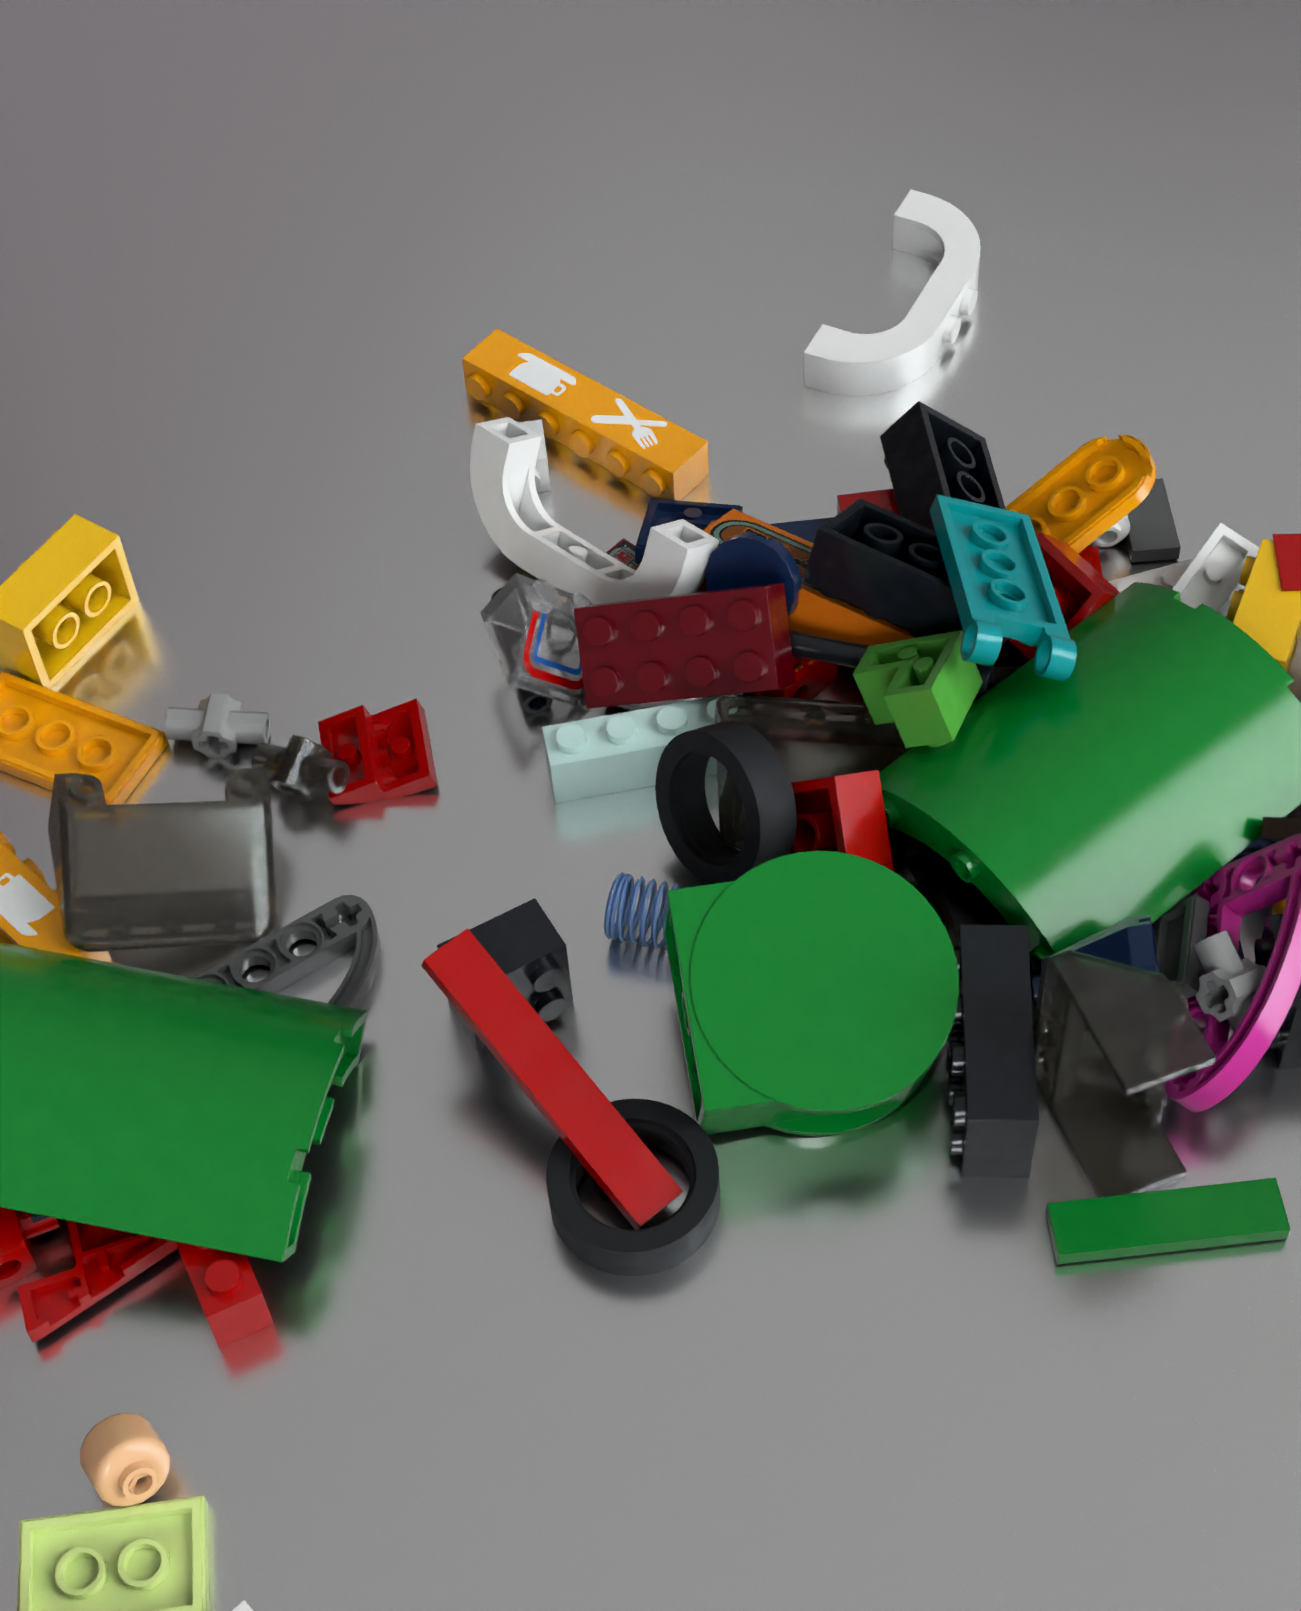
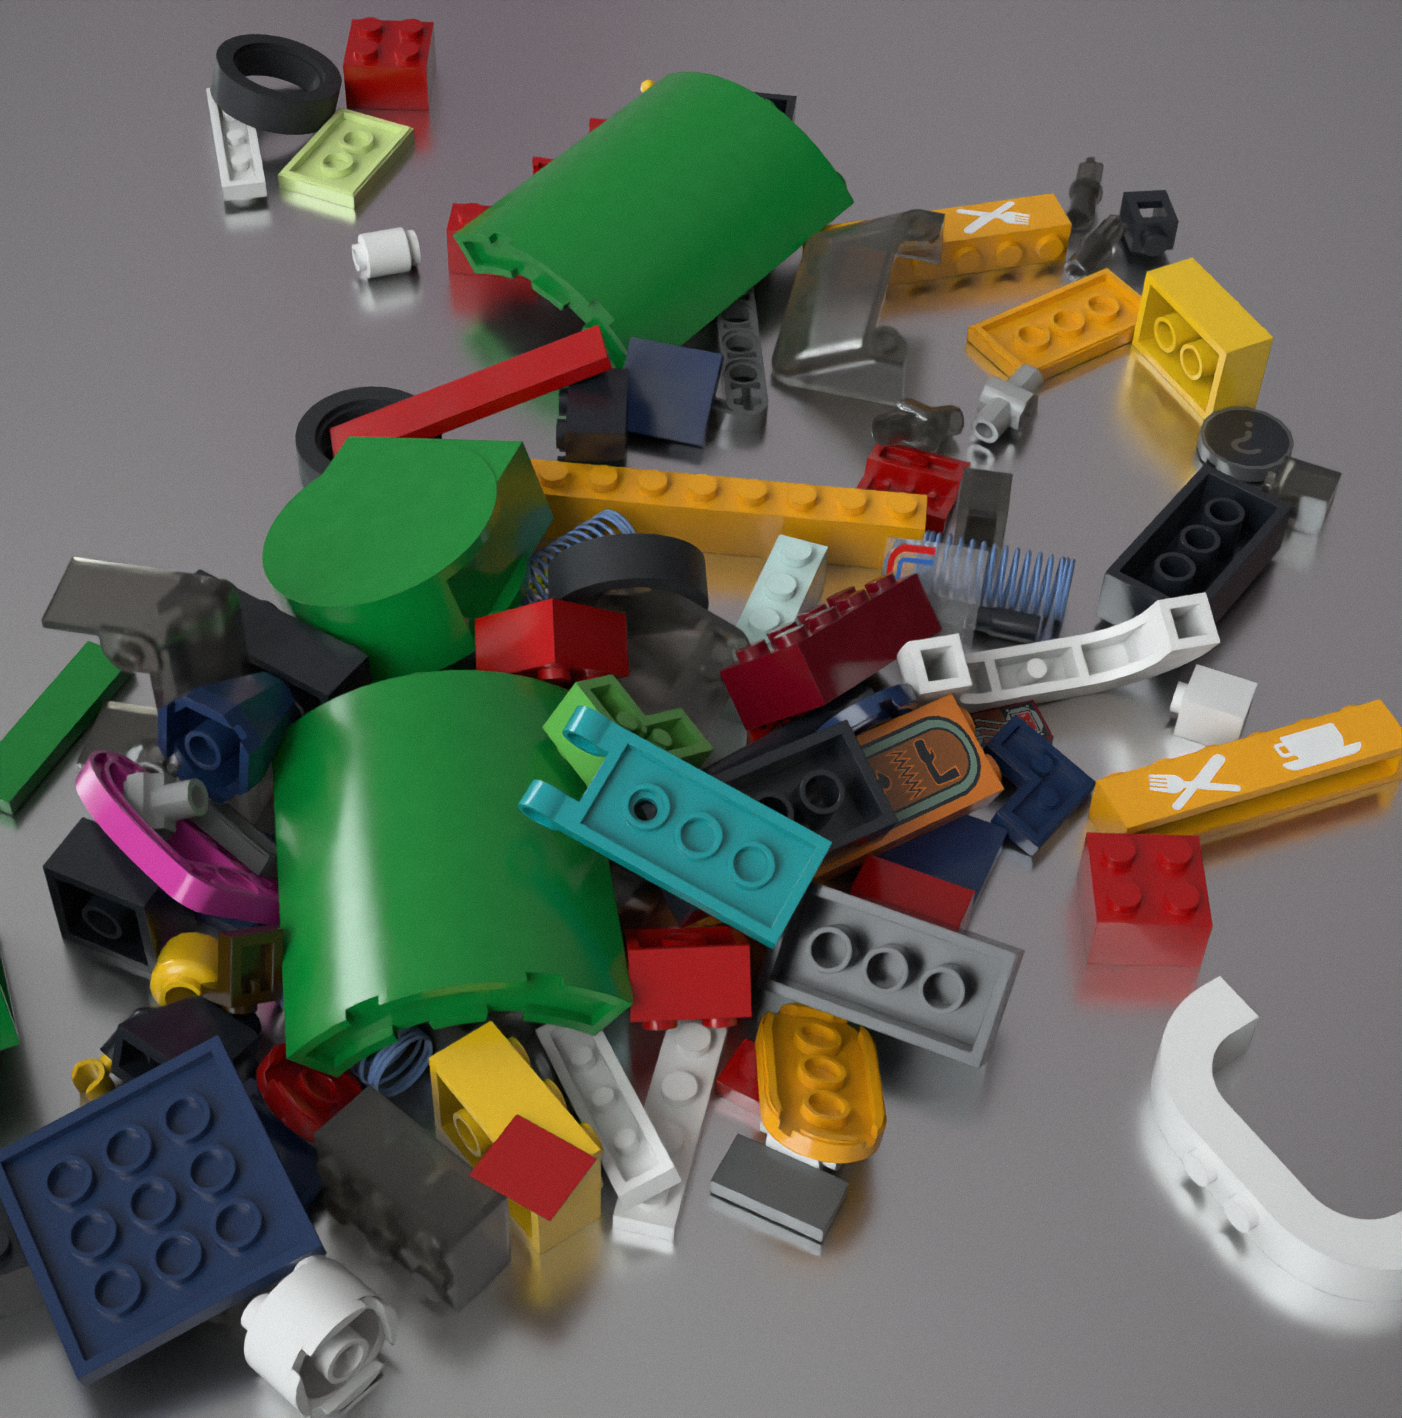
camera: 115 degrees right, 5 degrees down
light nougat head [80,1413,170,1507] -> none
none -> white brick [352,227,421,279]
none -> light orange brick [530,459,927,572]
none -> dark blue tile [623,337,724,449]
none -> medium blue piece [916,530,1076,622]
none -> clear smoke brick [953,467,1013,549]
none -> red brick [1077,832,1213,967]
none -> black brick [1096,464,1293,625]
none -> black tile [1197,407,1294,482]
none -> clear smoke brick [1261,455,1342,538]

